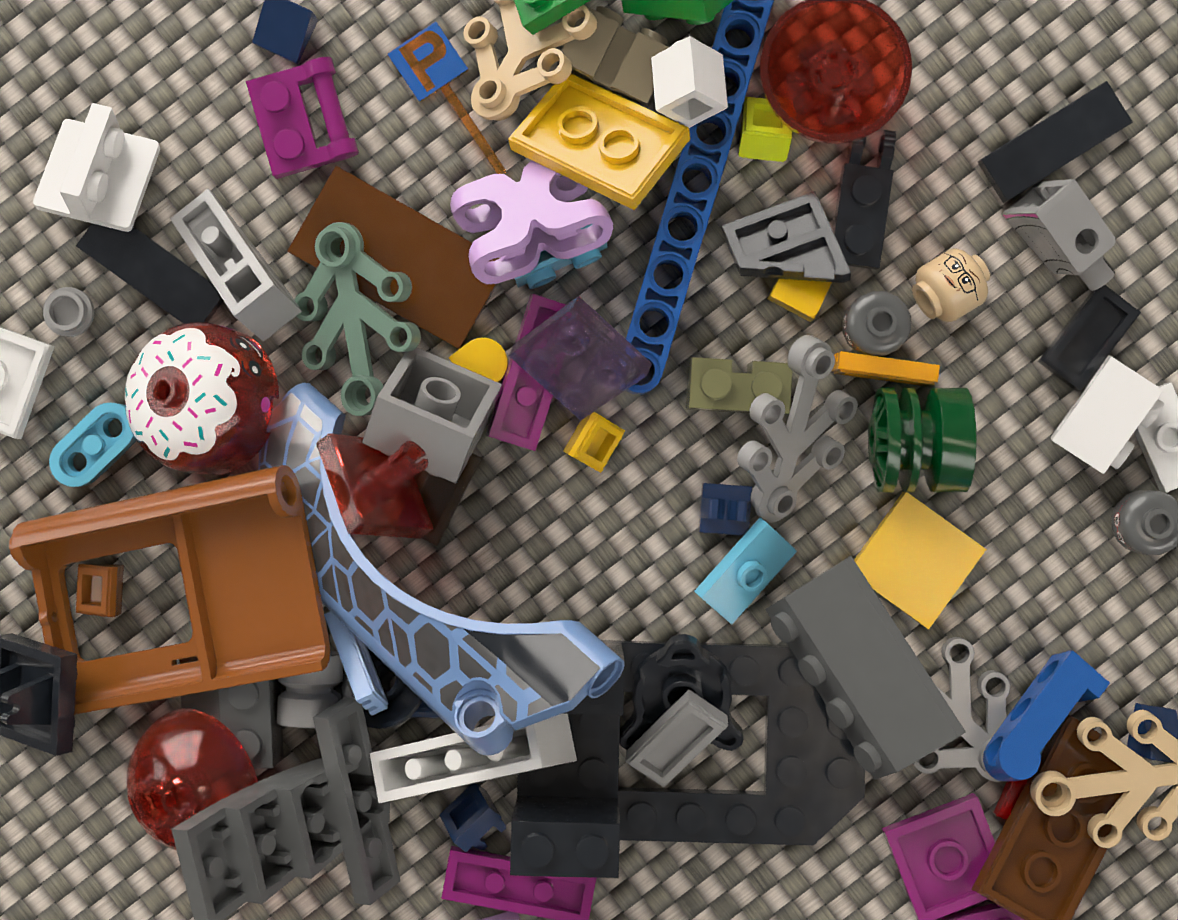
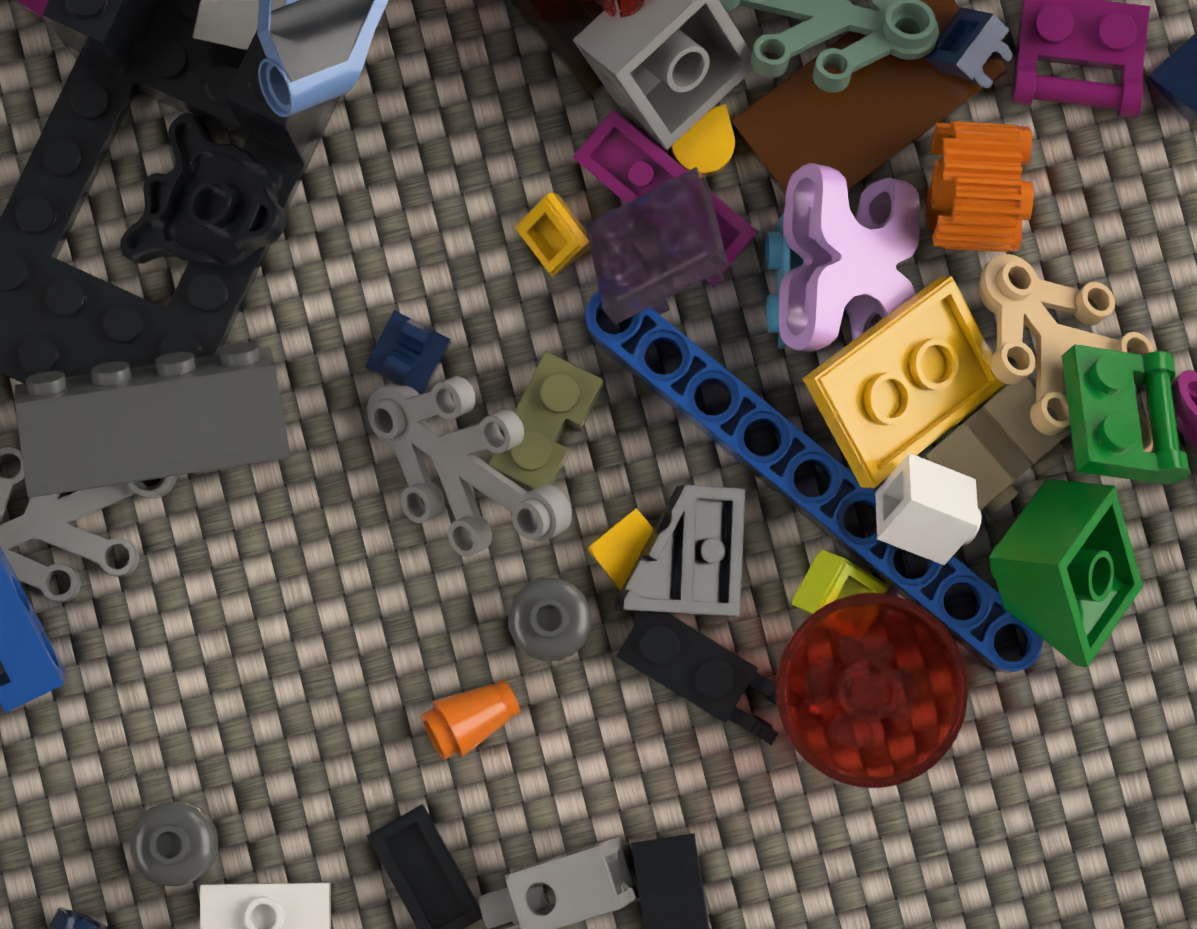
camera: 110 degrees right, 5 degrees down
piece [387,22,506,174] -> none
light grey tile [626,690,728,787] -> none
medium azure plate [694,518,797,625] -> none
light orange tile [832,351,940,387] -> none
yellow tile [854,492,987,629] -> none
dark green wheel [868,388,977,492] -> none
tan head [912,248,990,322] -> none
white brick [1051,355,1165,474] -> none
none -> orange cone [420,679,521,760]
none -> dark blue tile [924,7,1013,88]
none -> orange brick [925,121,1034,253]

